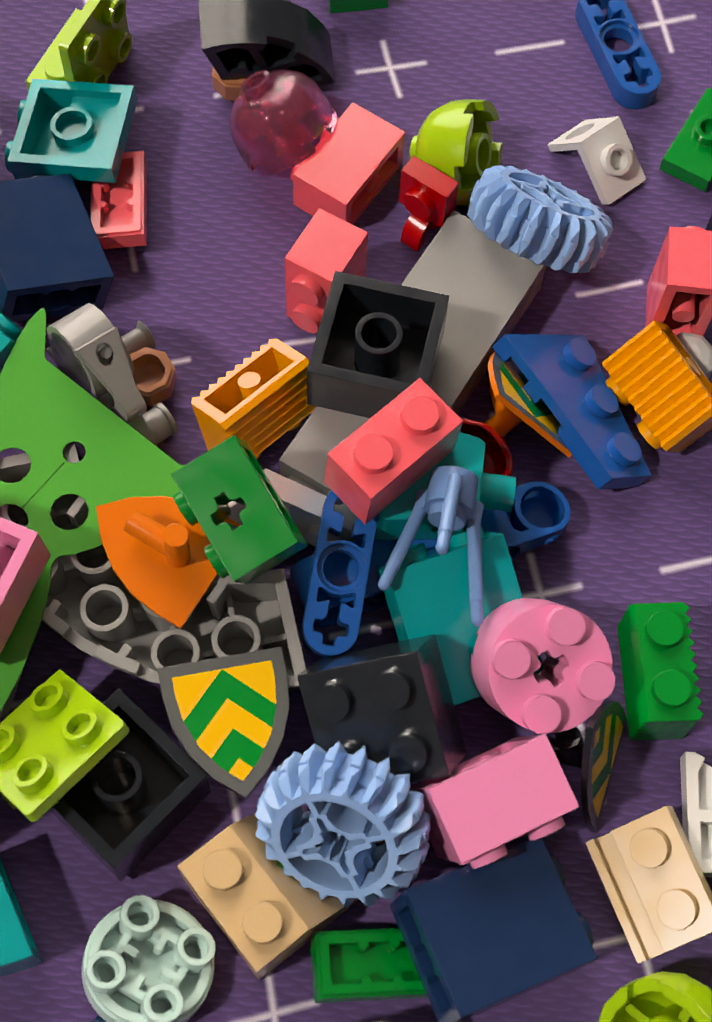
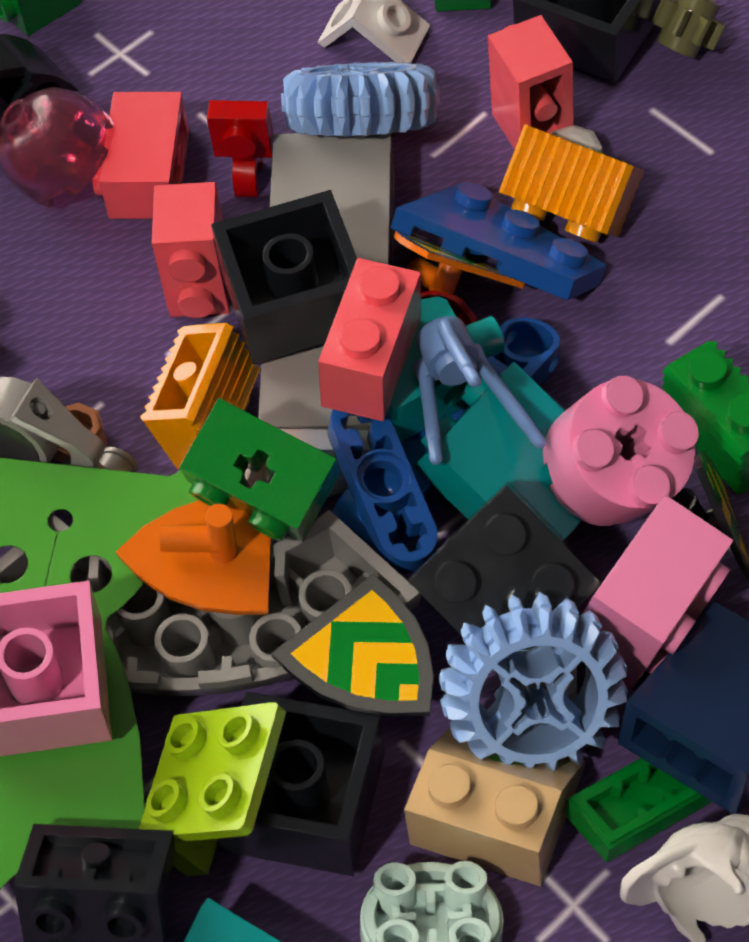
camera: 20 degrees left, 10 degrees down
lime cylinder [410,99,502,207] -> none

